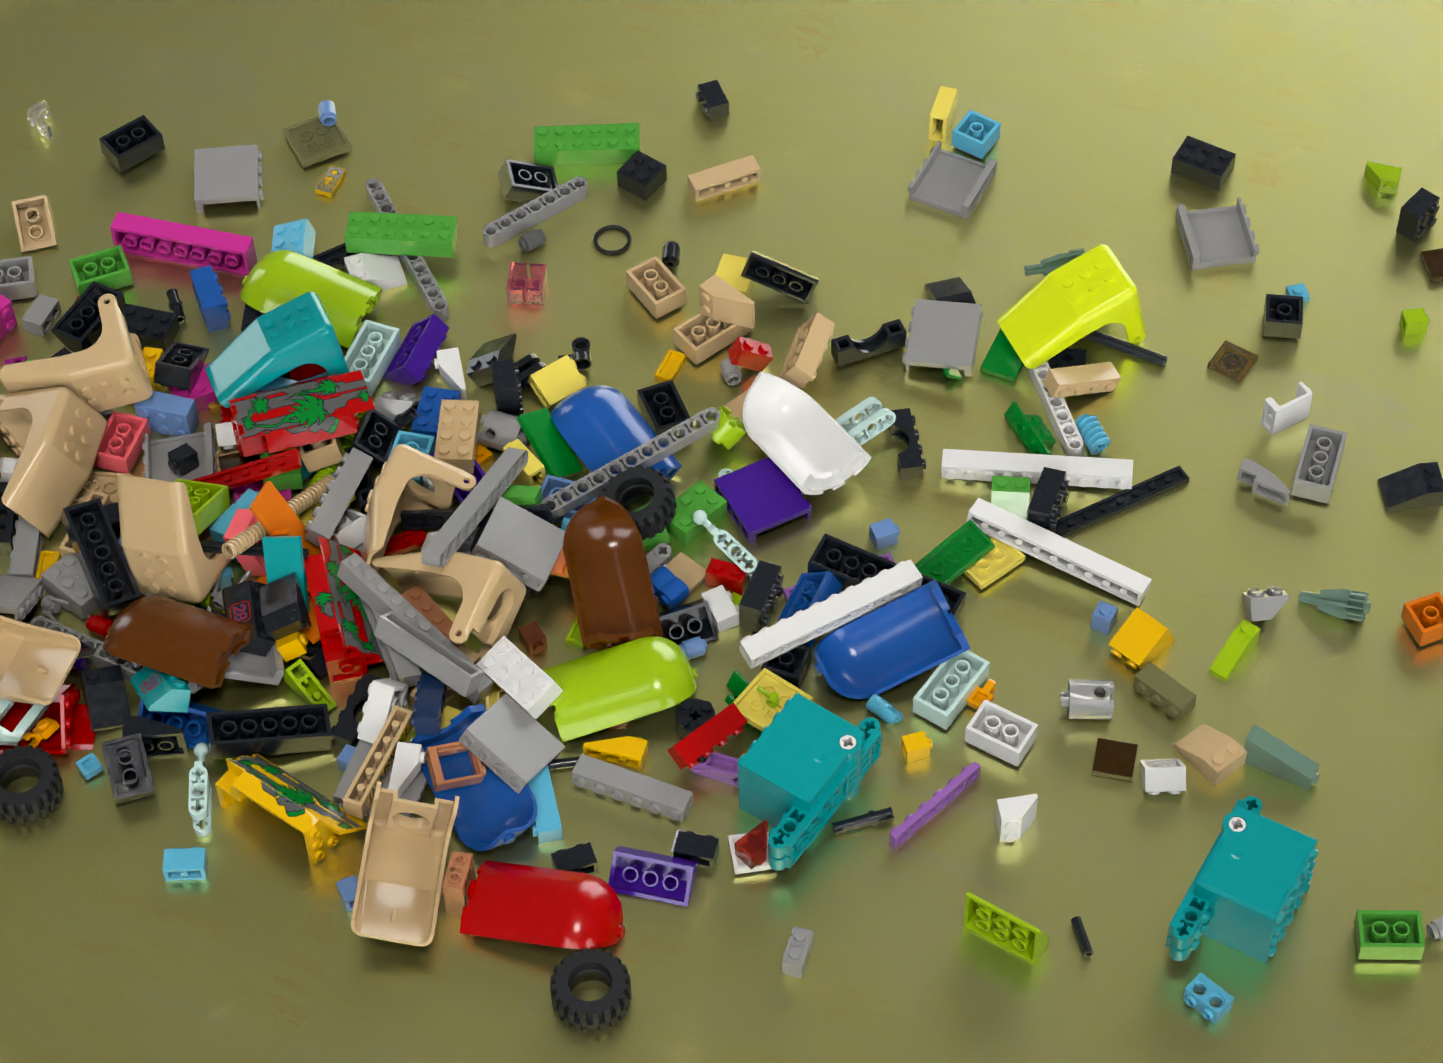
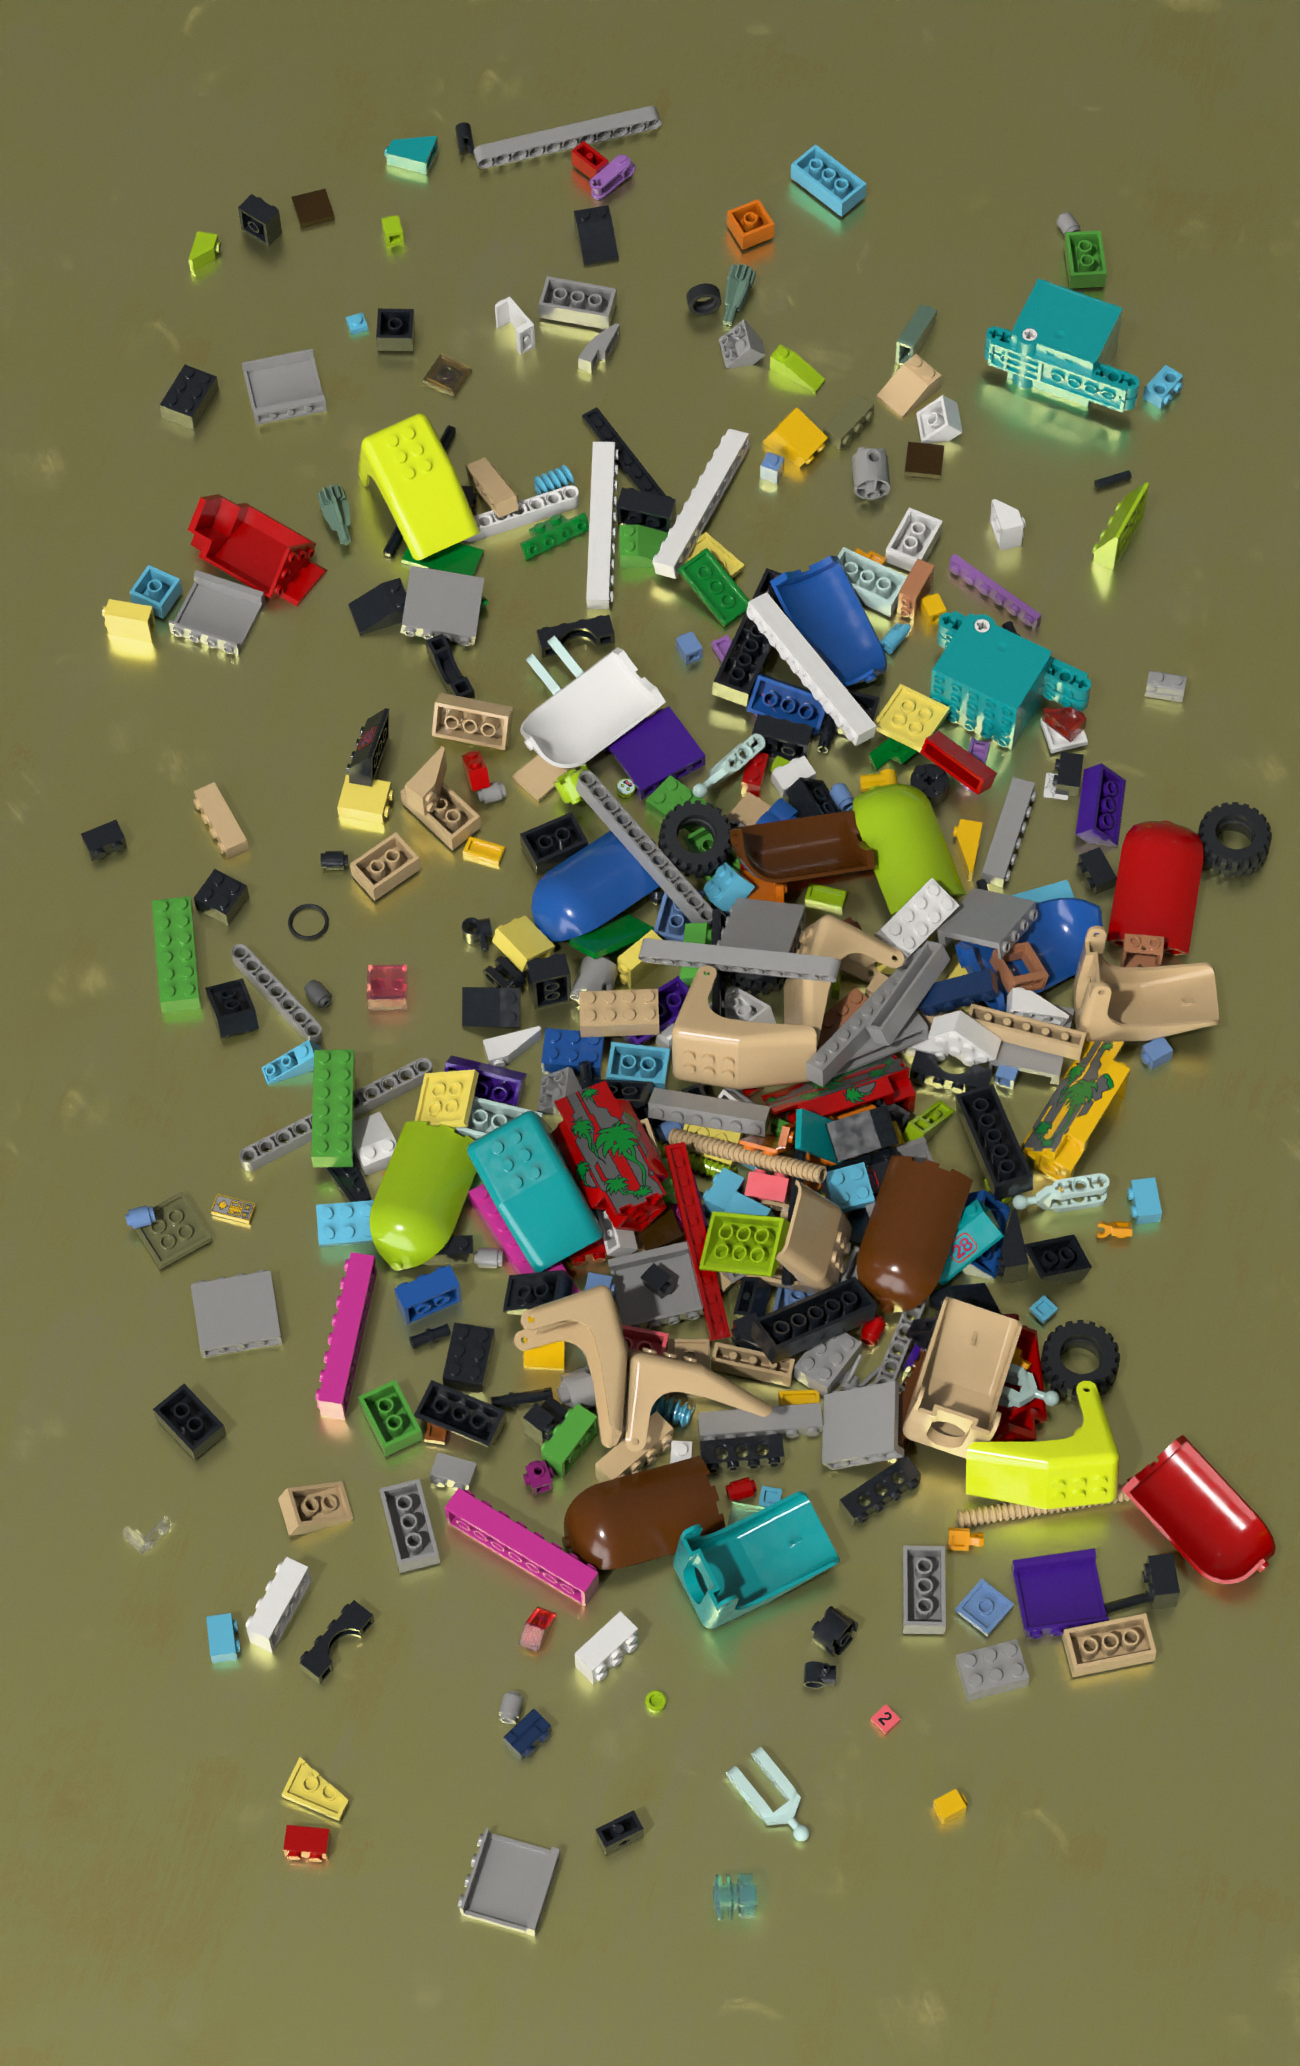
camera: 95 degrees left, 10 degrees up
lime hand [757,686,780,708] -> none
none -> red panel [188,494,327,607]
none -> medium azure slope [261,1040,322,1085]
none -> light yellow plate [415,1070,479,1128]
none -> black tyre [686,283,721,315]
none -> medium azure brick [826,1162,875,1213]
none -> yellow piece [860,769,898,792]
none -> nougat window [897,559,935,619]
none -> light orange plate [1097,1221,1132,1238]

